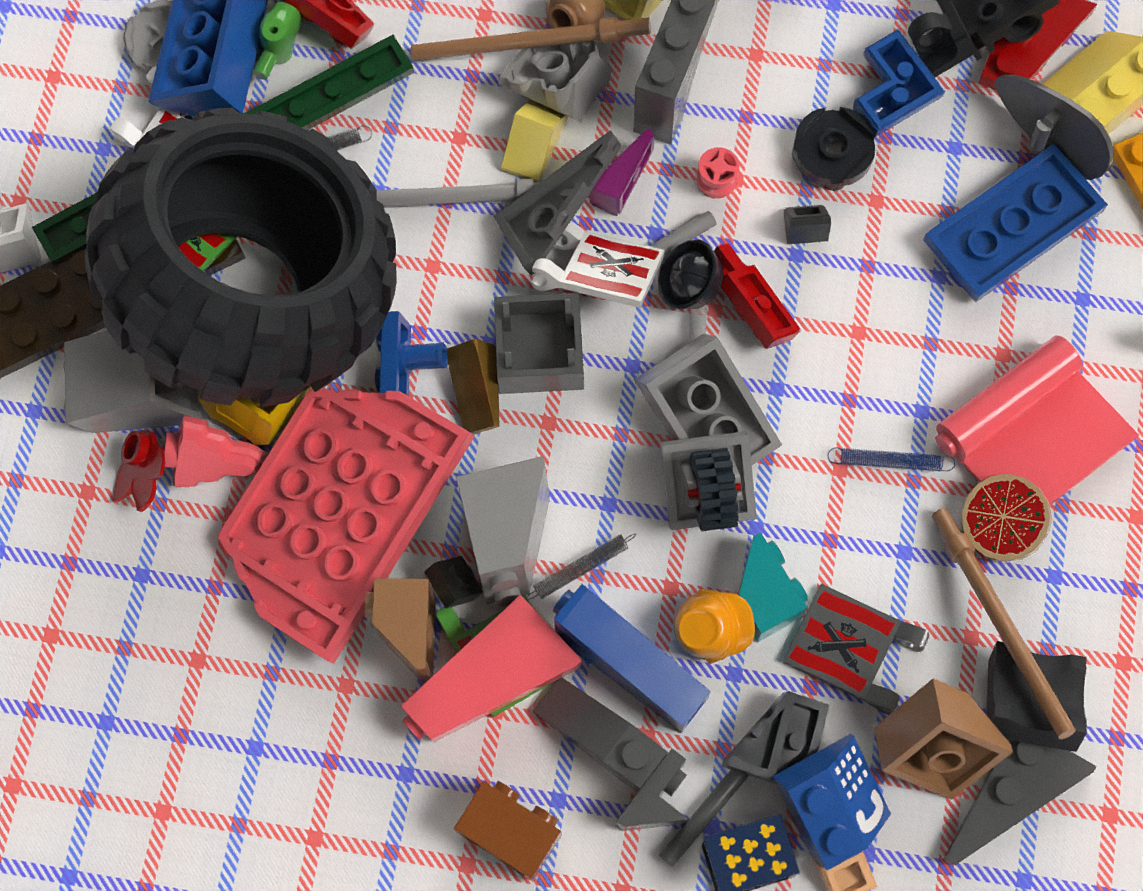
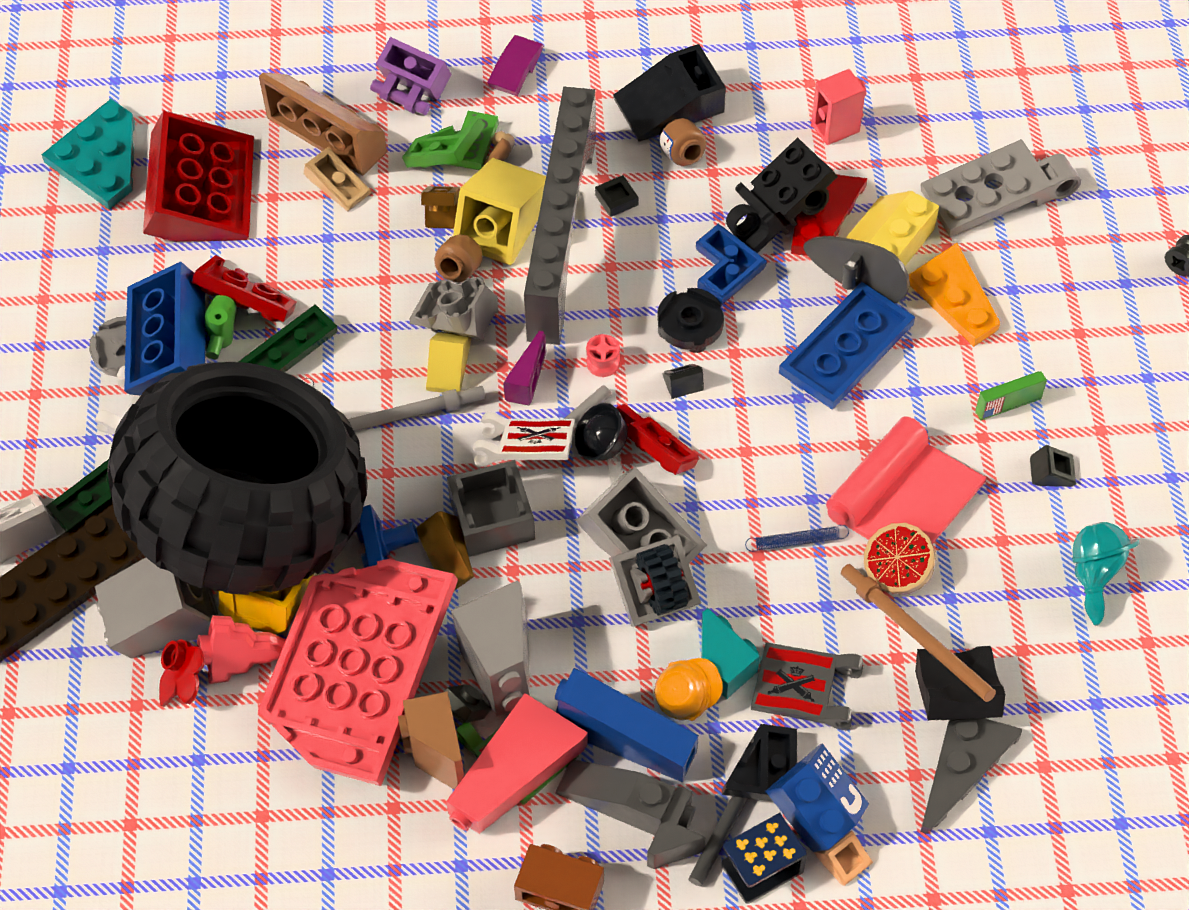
camera: 15 degrees left, 15 degrees down
medium nougat bar [411,17,651,61] -> none
dark grey wing [494,130,622,276] -> none
dark grey piece [526,534,636,600] -> none
medium nougat slope [874,678,1013,799] -> none

